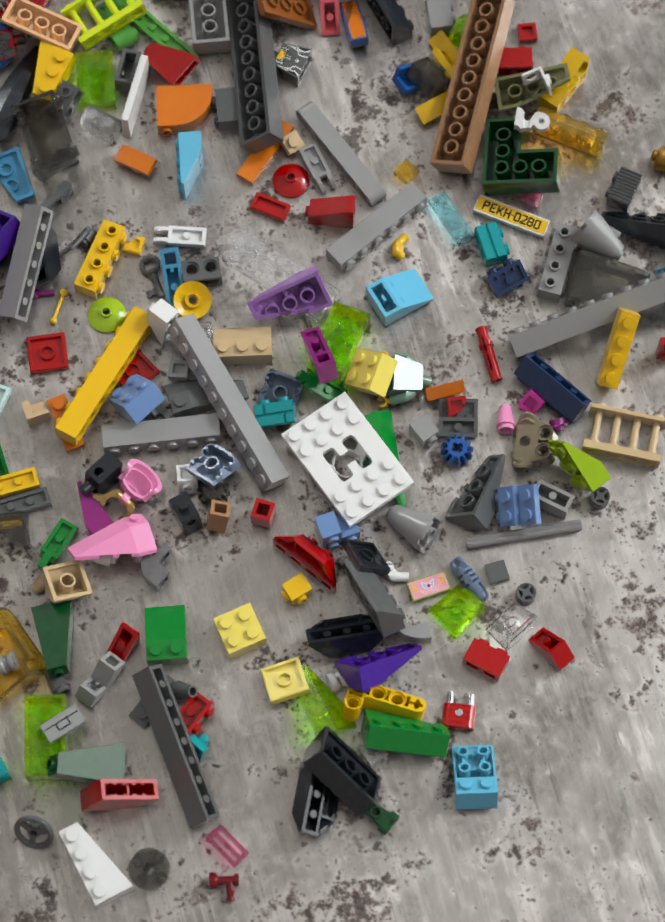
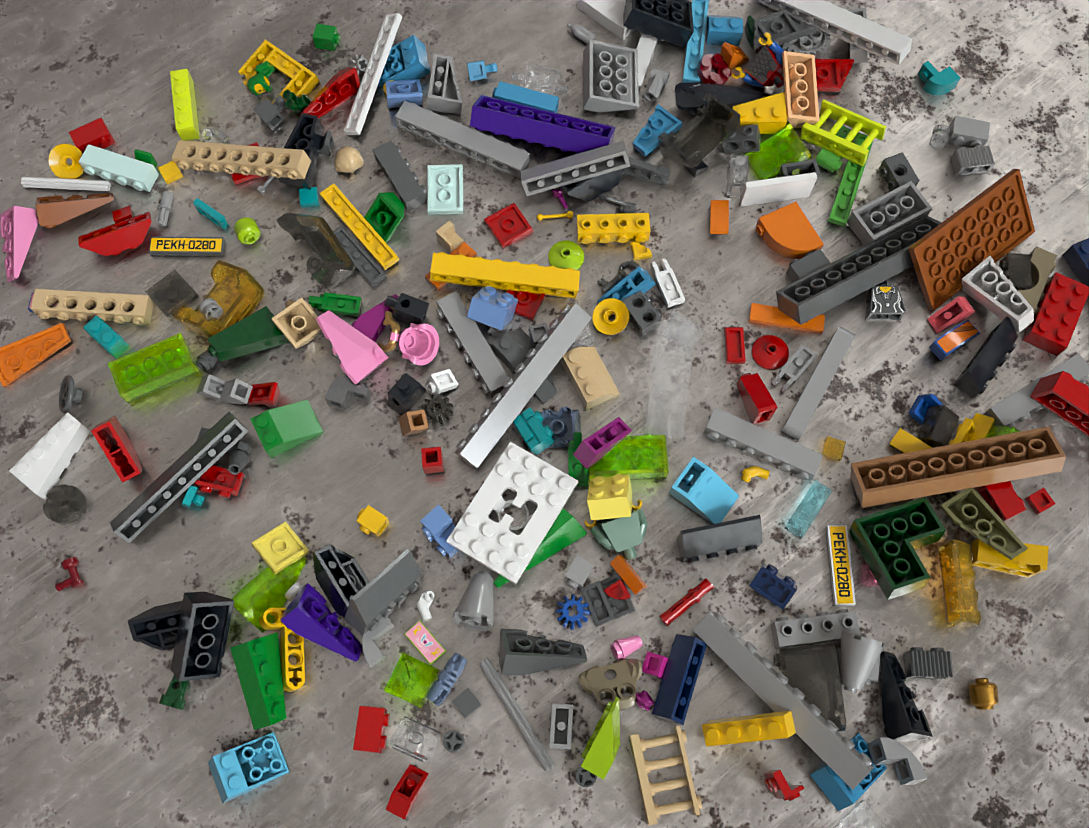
camera: 65 degrees right, 0 degrees up
light grey tile [40,704,86,744] -> none
slope [46,743,126,784] -> none
red slope [143,42,201,85] -> none
white slope [147,298,179,345] -> none
medium azure slope [175,131,204,200] -> none
sand blue slope [185,444,242,487] -> none
clear pink tile [205,823,249,868] -> none
light yellow brick [213,603,267,660] -> none
medium lavender wedge [247,264,333,319] -> none
red wedge [273,534,336,594] -> none
tan plate [280,130,305,156] -> none
black tile [341,539,391,575] -> none
red piece [442,691,476,732] -> none
teal brick [474,221,510,267] -> none
medium blue plate [495,484,541,527] -> none
white leg [514,107,550,133] -> none
white bracket [521,66,552,96] -> none
none -> slope [676,515,762,564]

